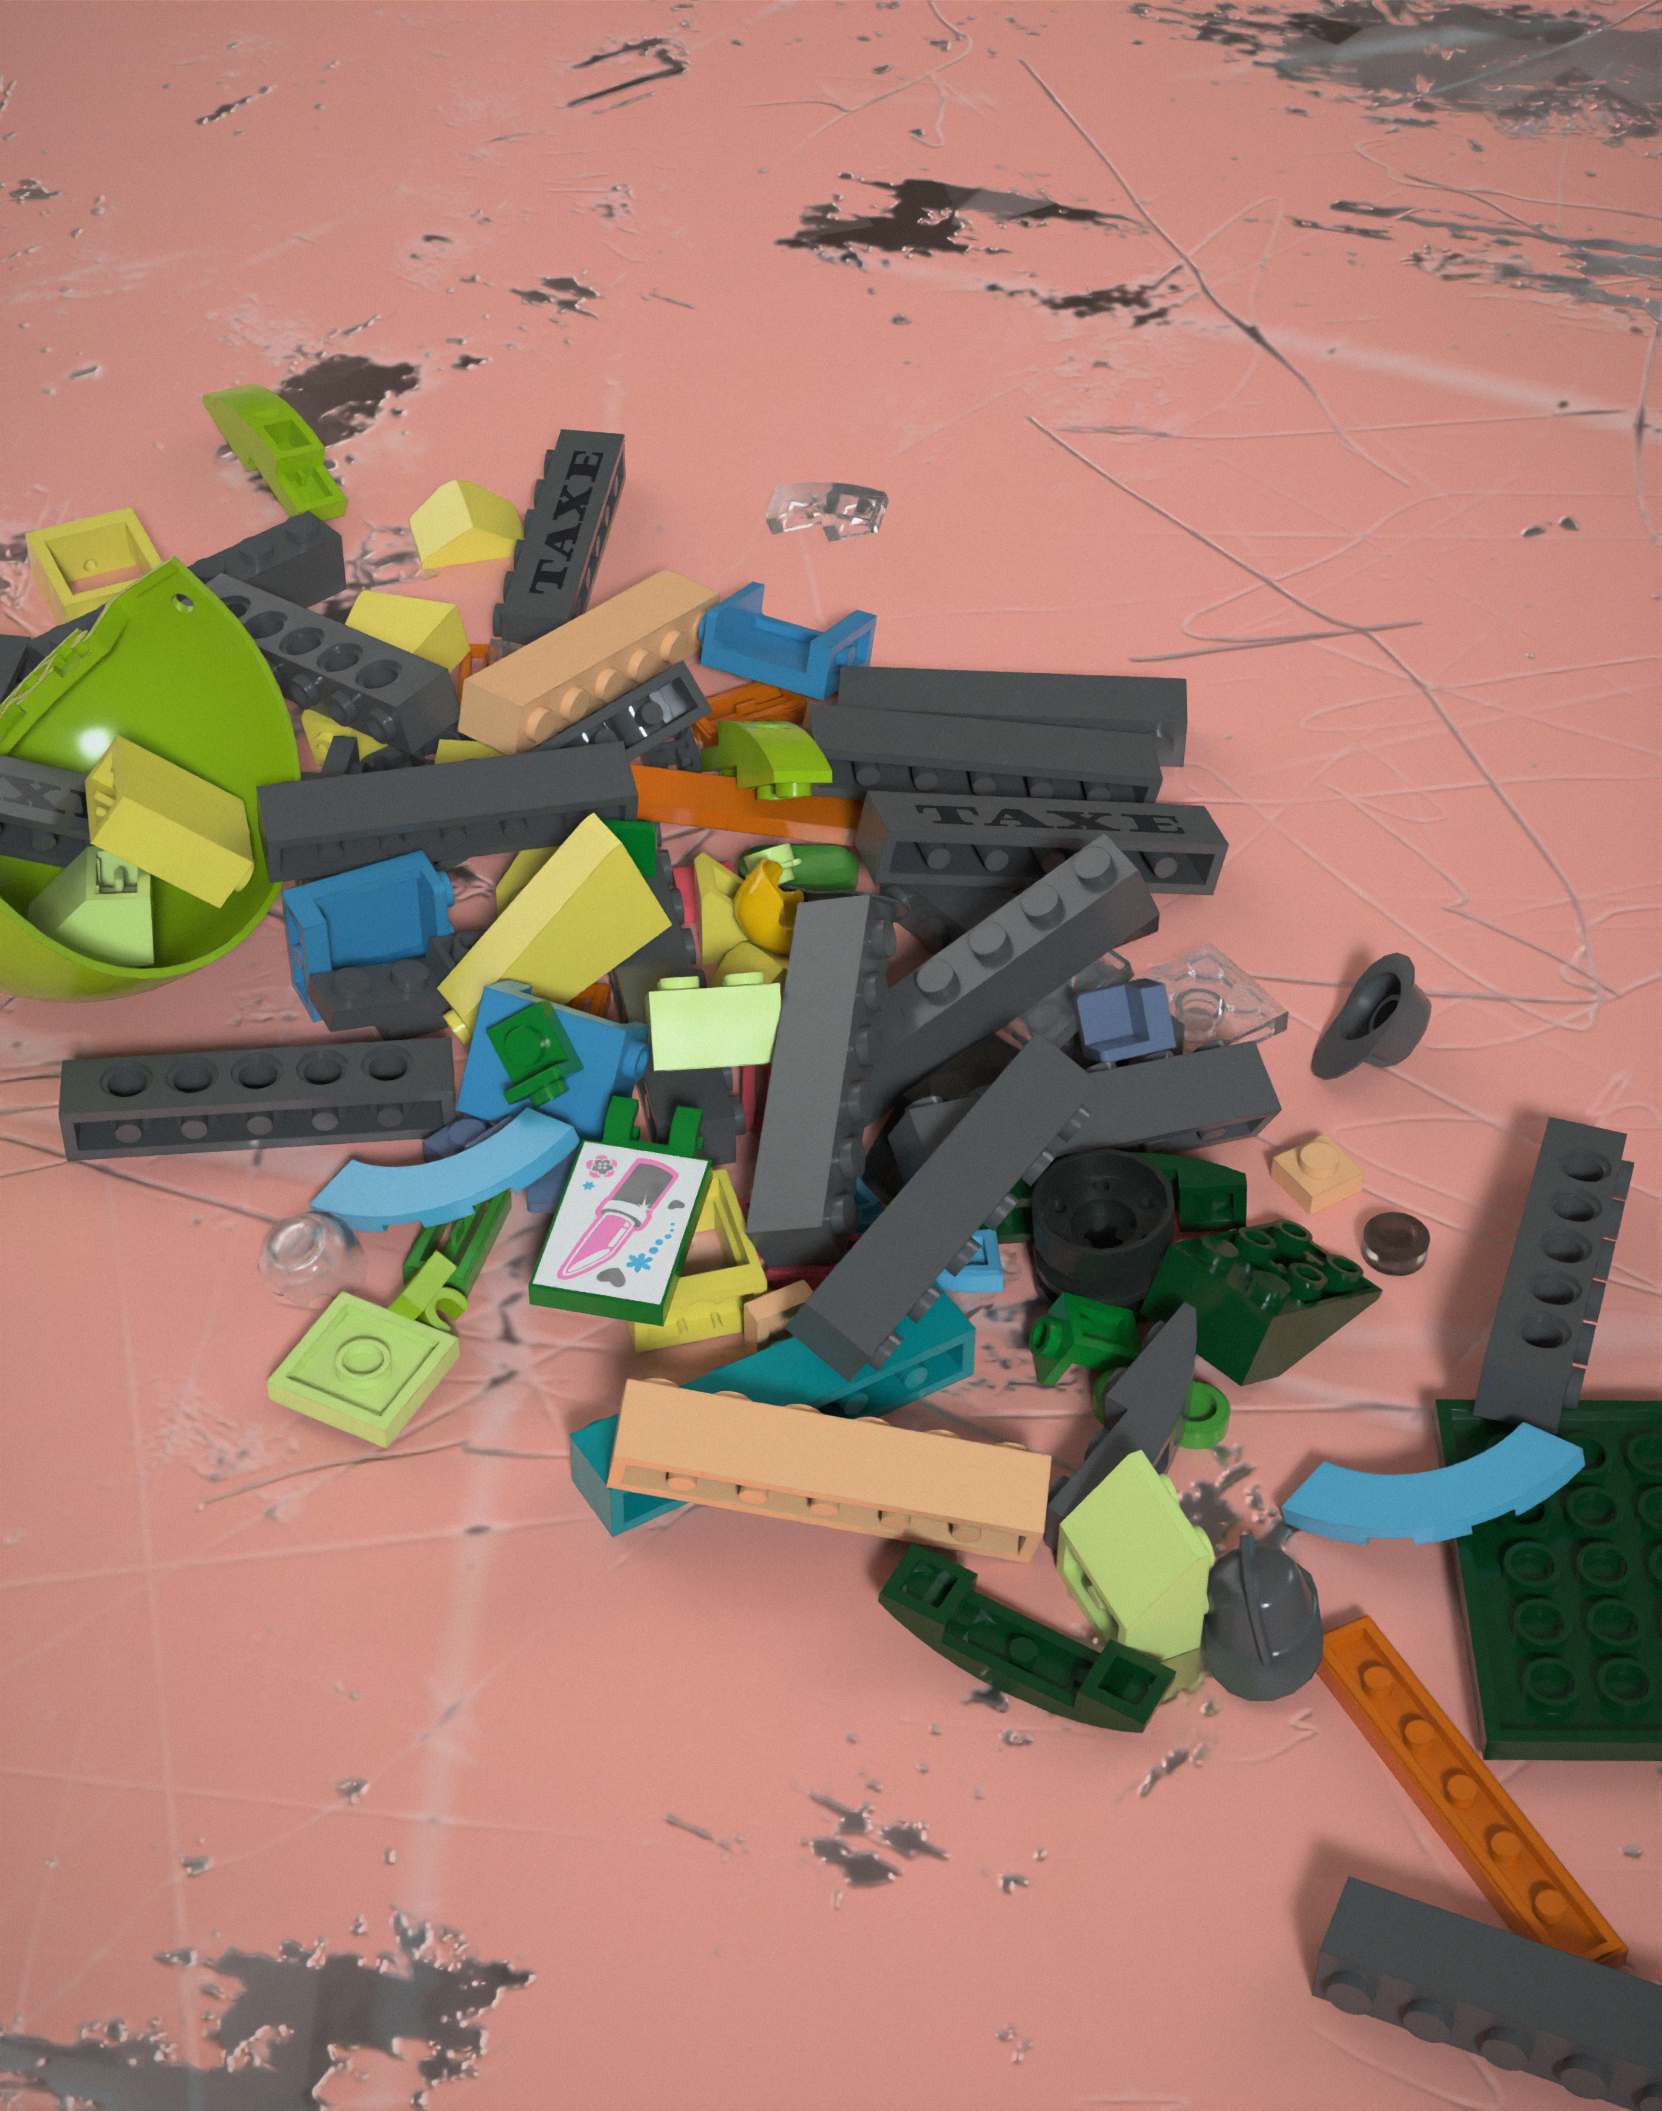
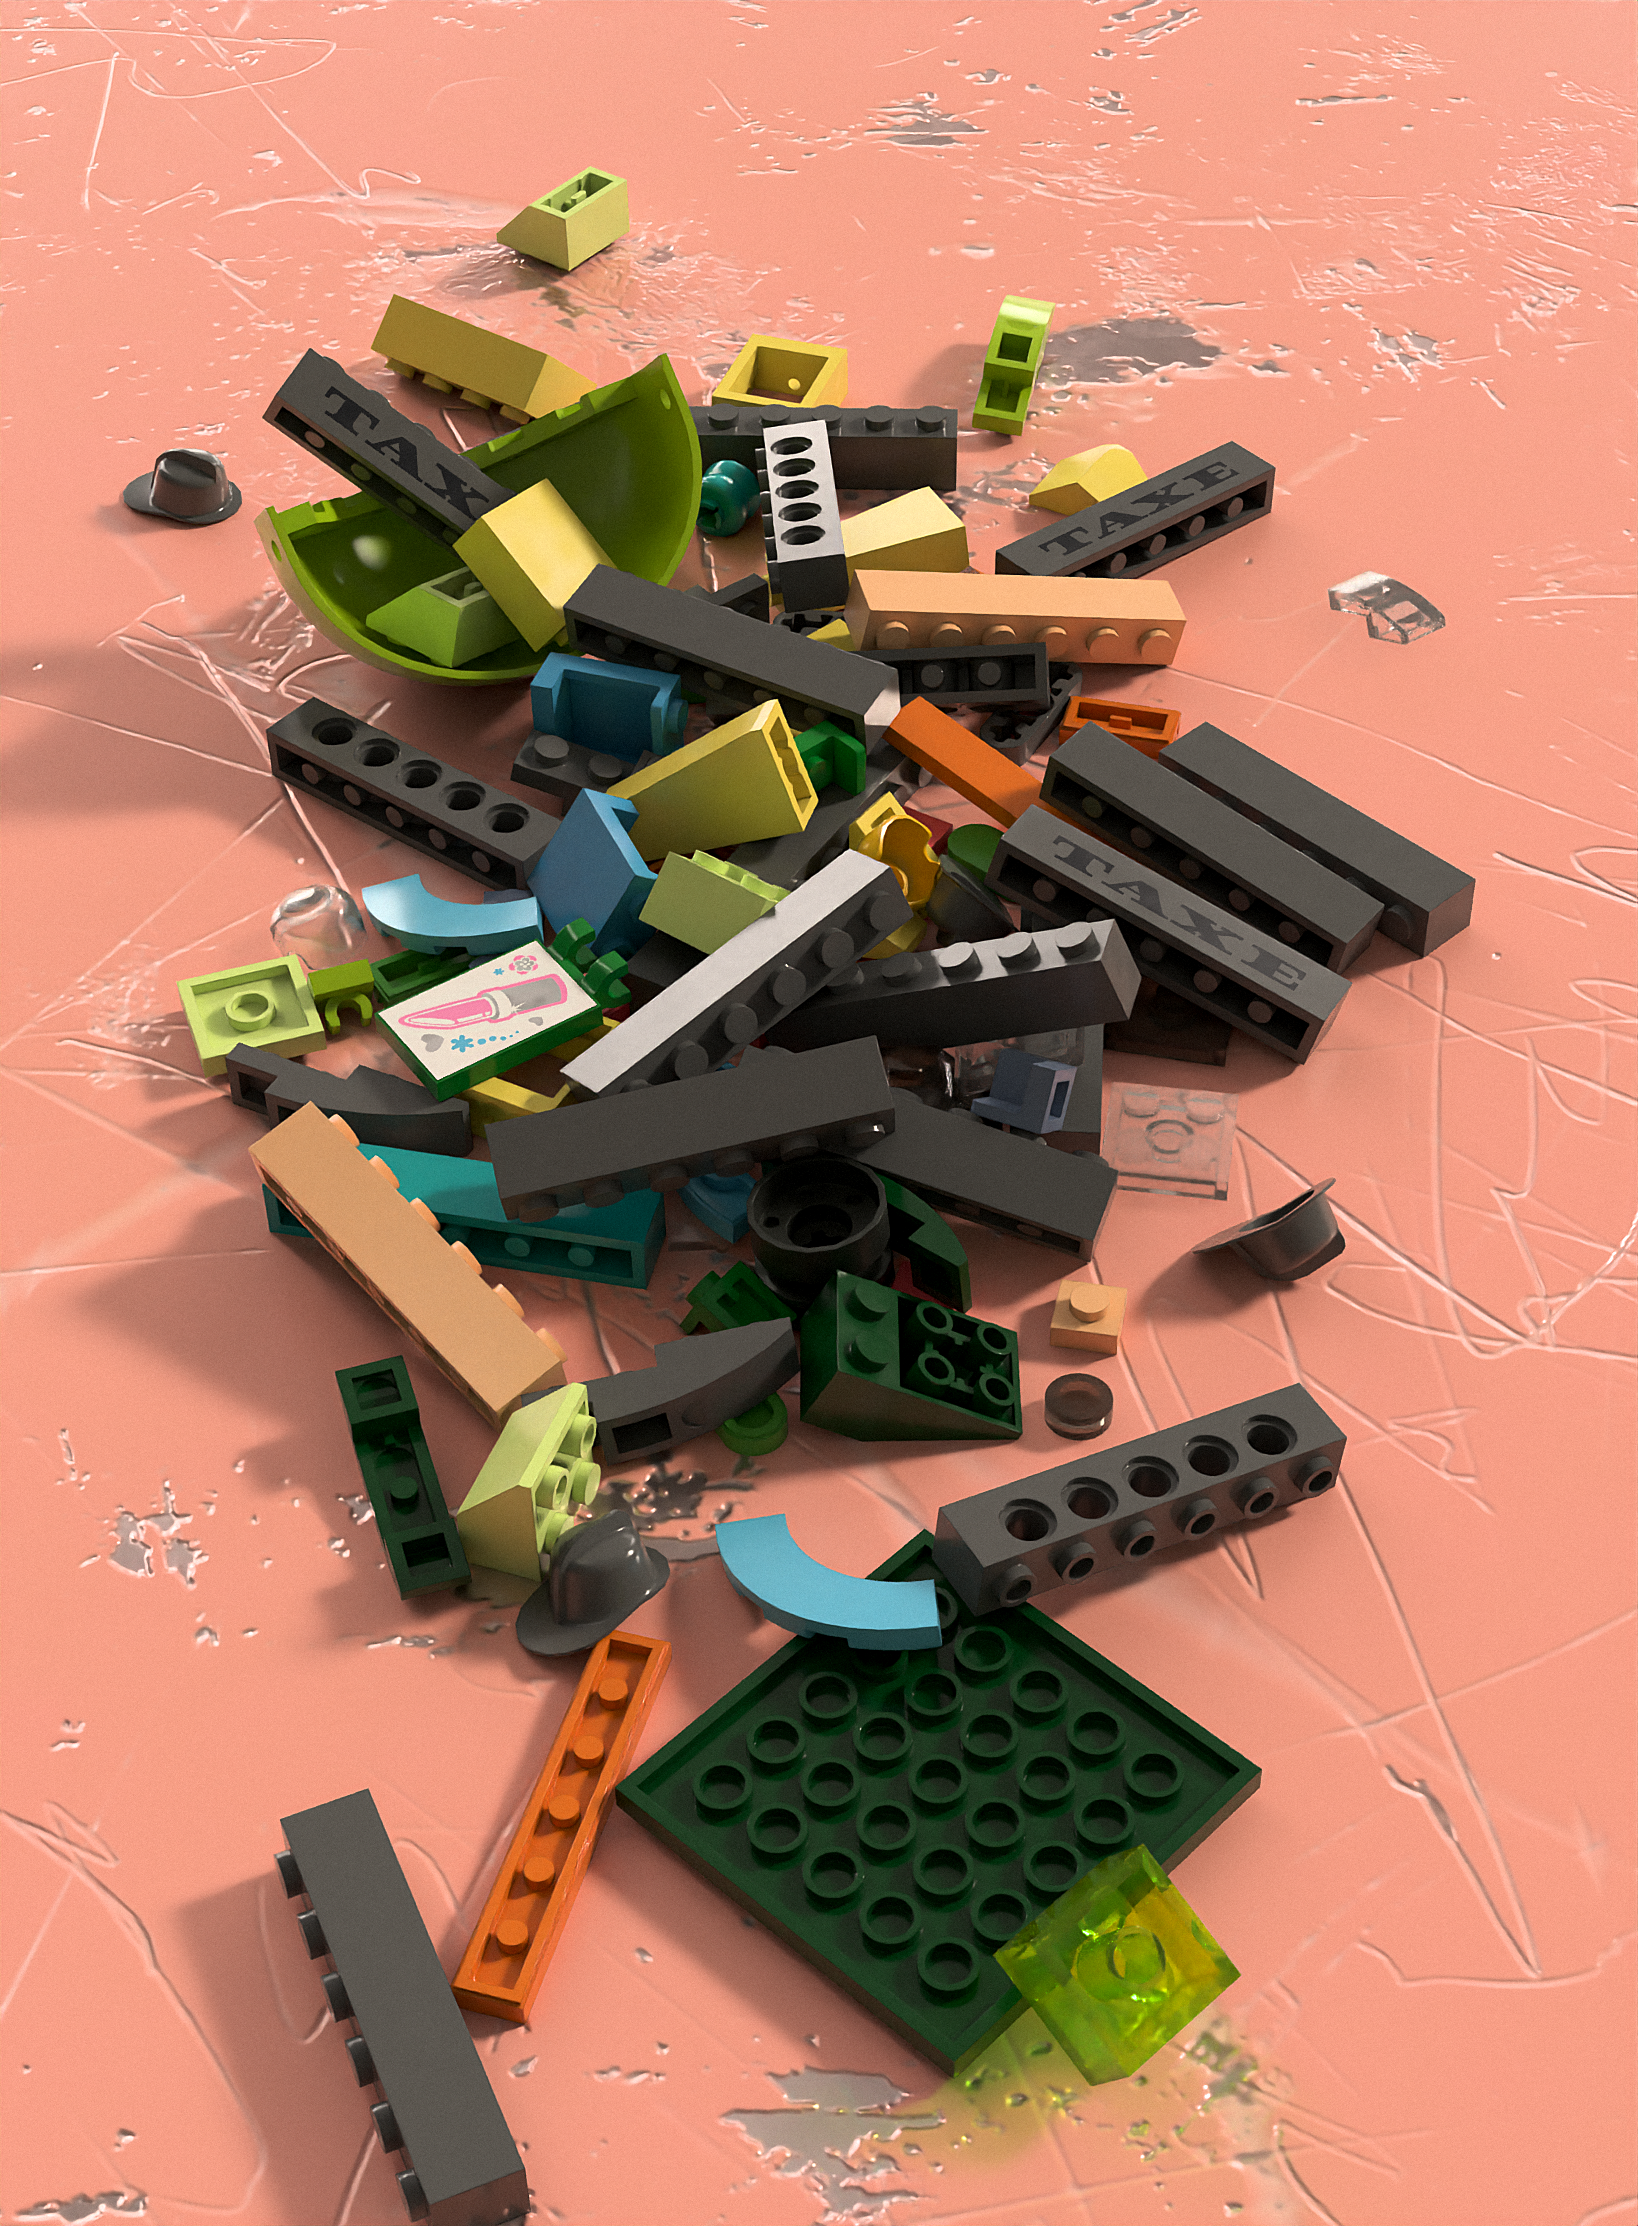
camera: 45 degrees right, 0 degrees up
green bracket [486,999,585,1108] -> none
dark azure panel [698,581,877,701] -> none
lime slope [701,721,833,801] -> none
yellowish green plate [743,843,802,884] -> none
none -> dark grey slope [225,1042,474,1158]

